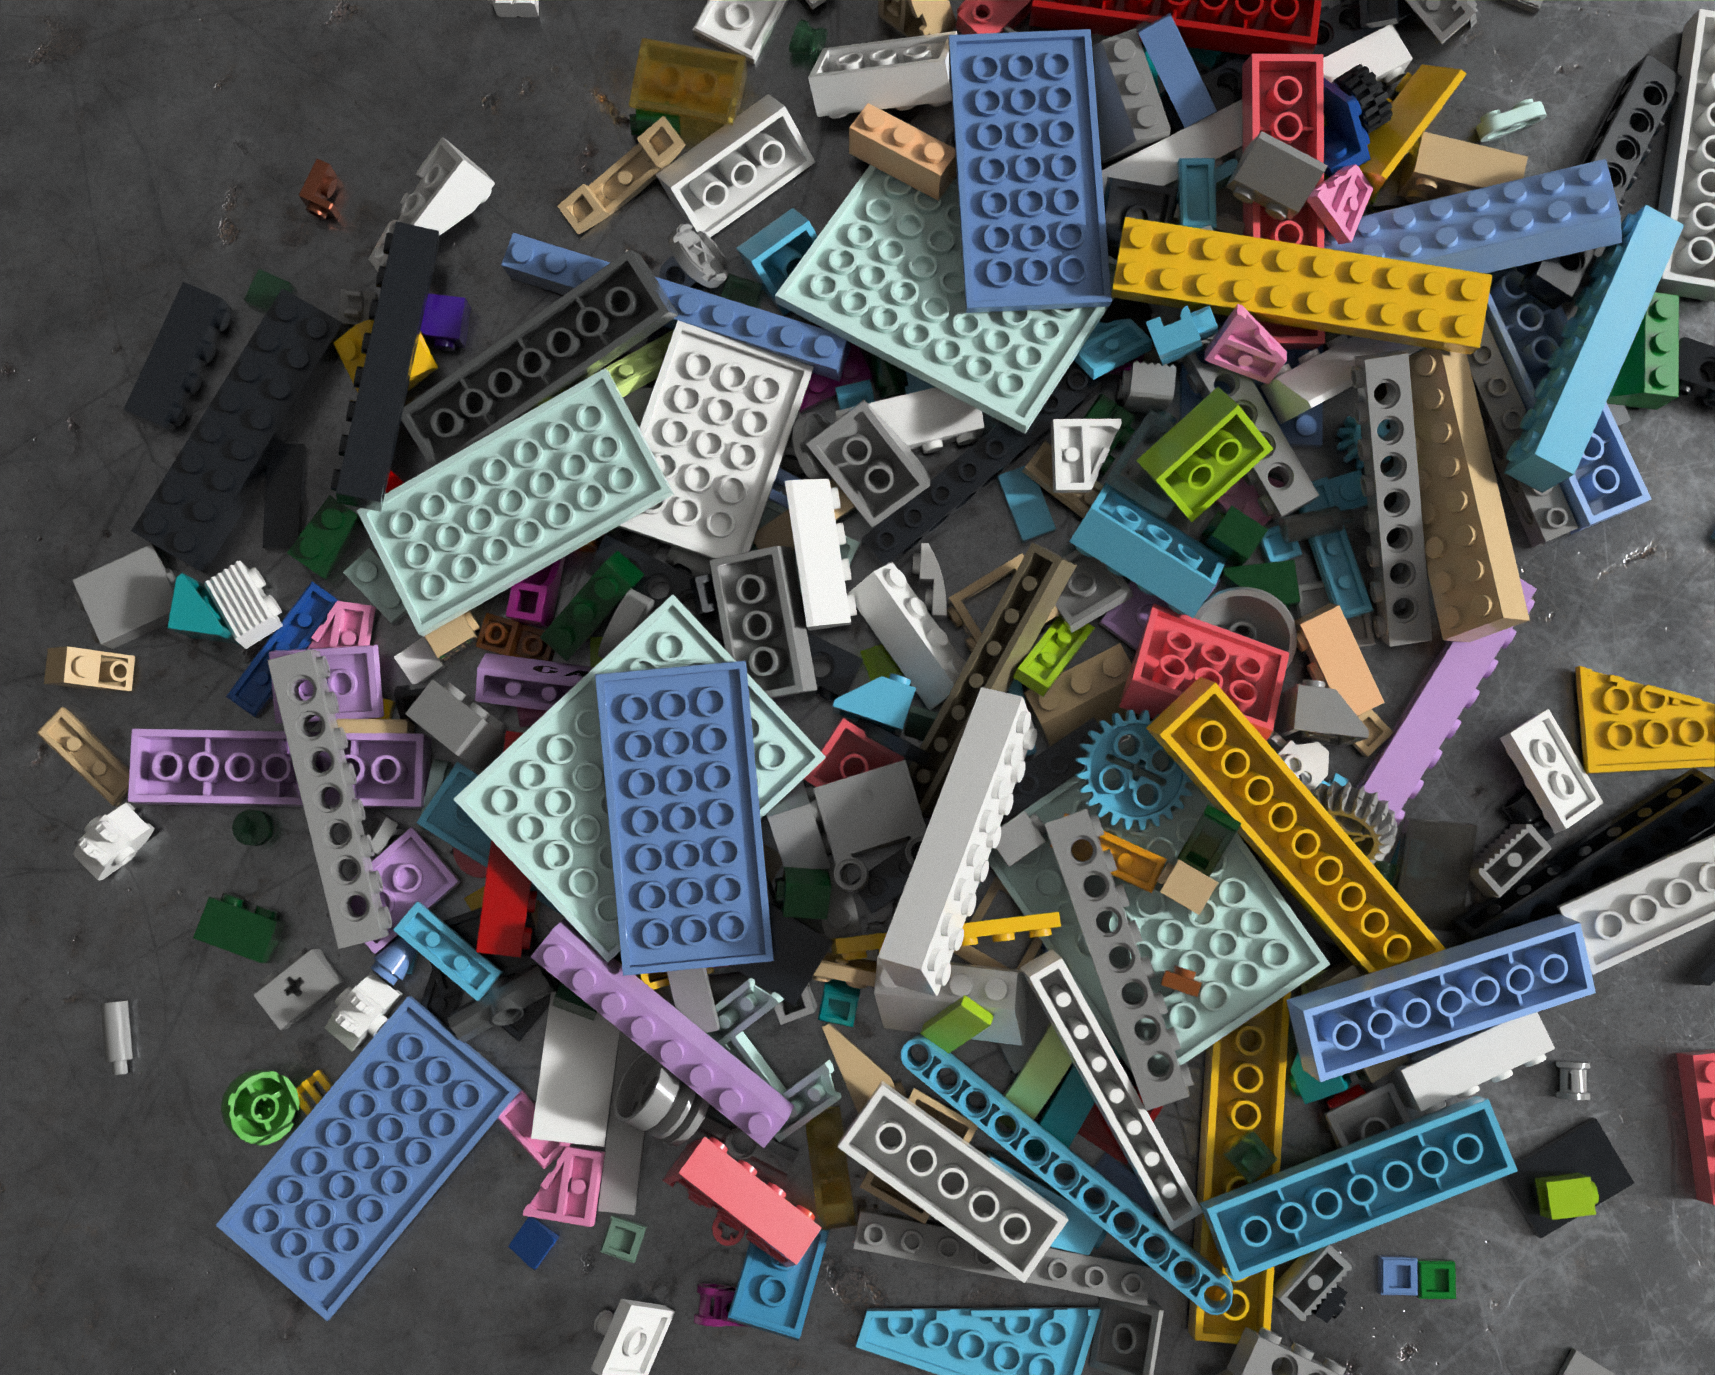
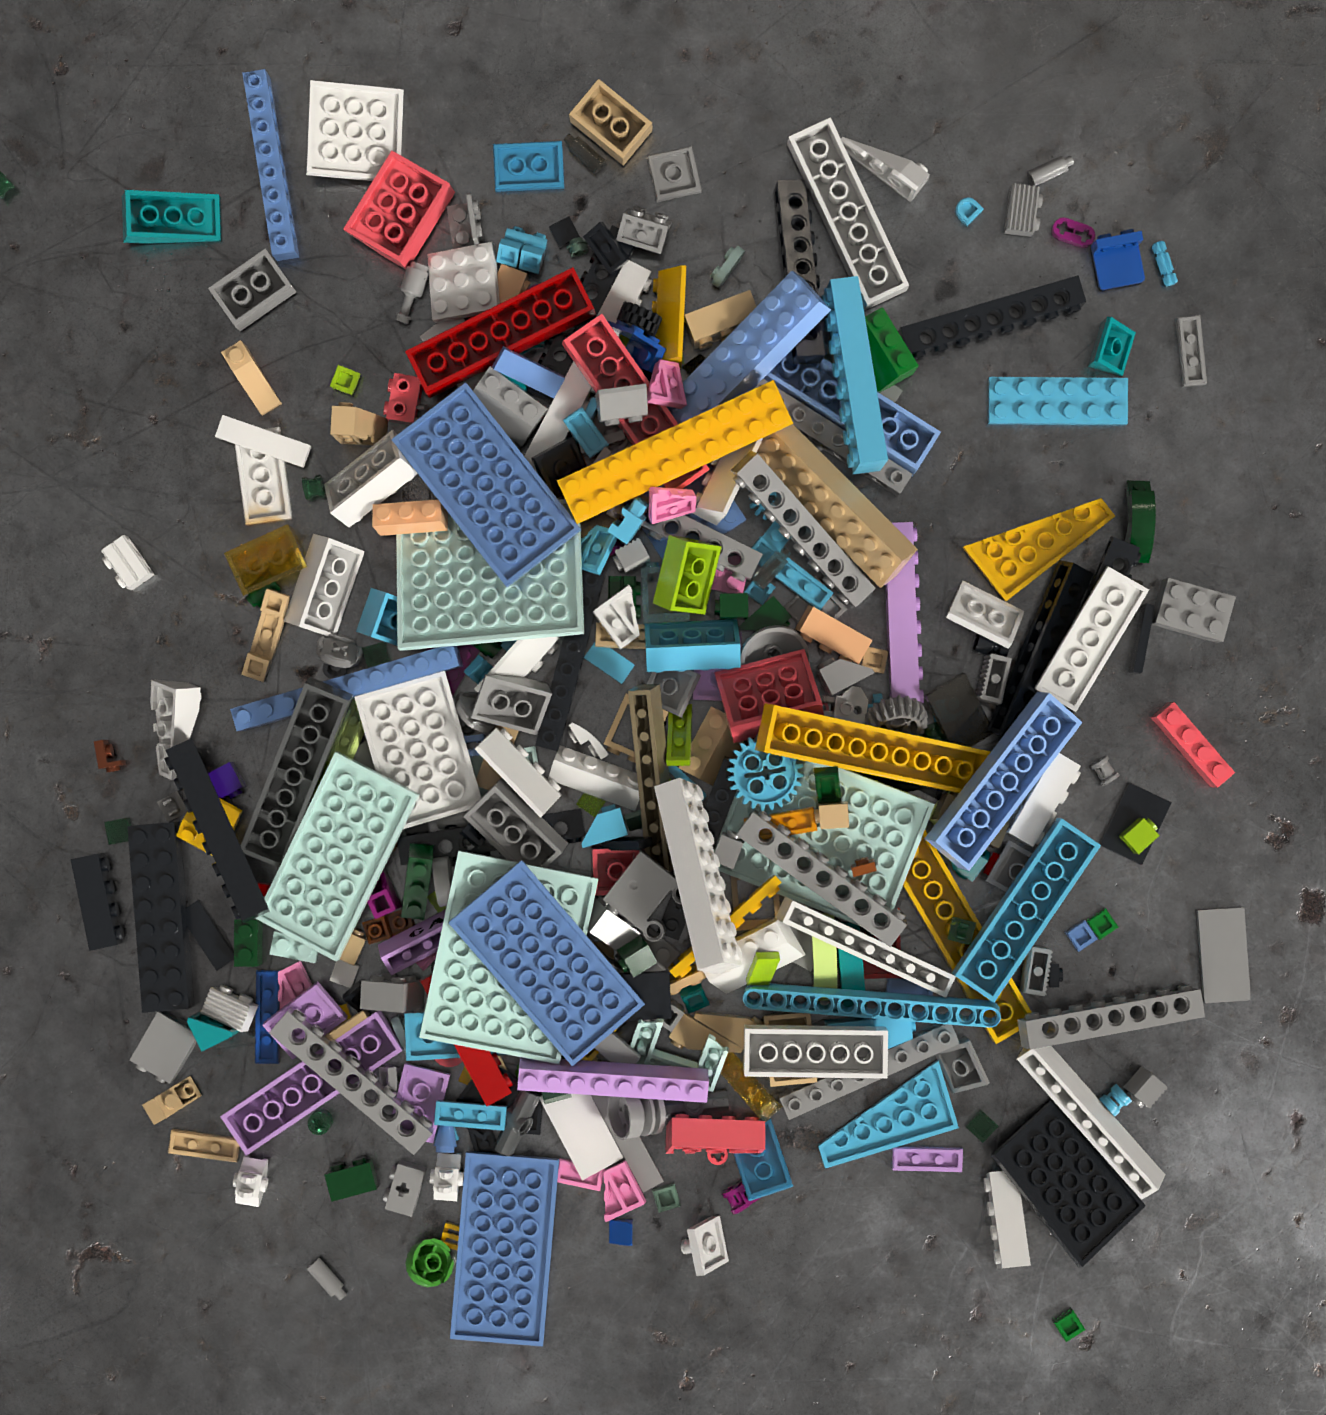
camera: 30 degrees left, 5 degrees up
none -> tan slope [669,1011,743,1053]

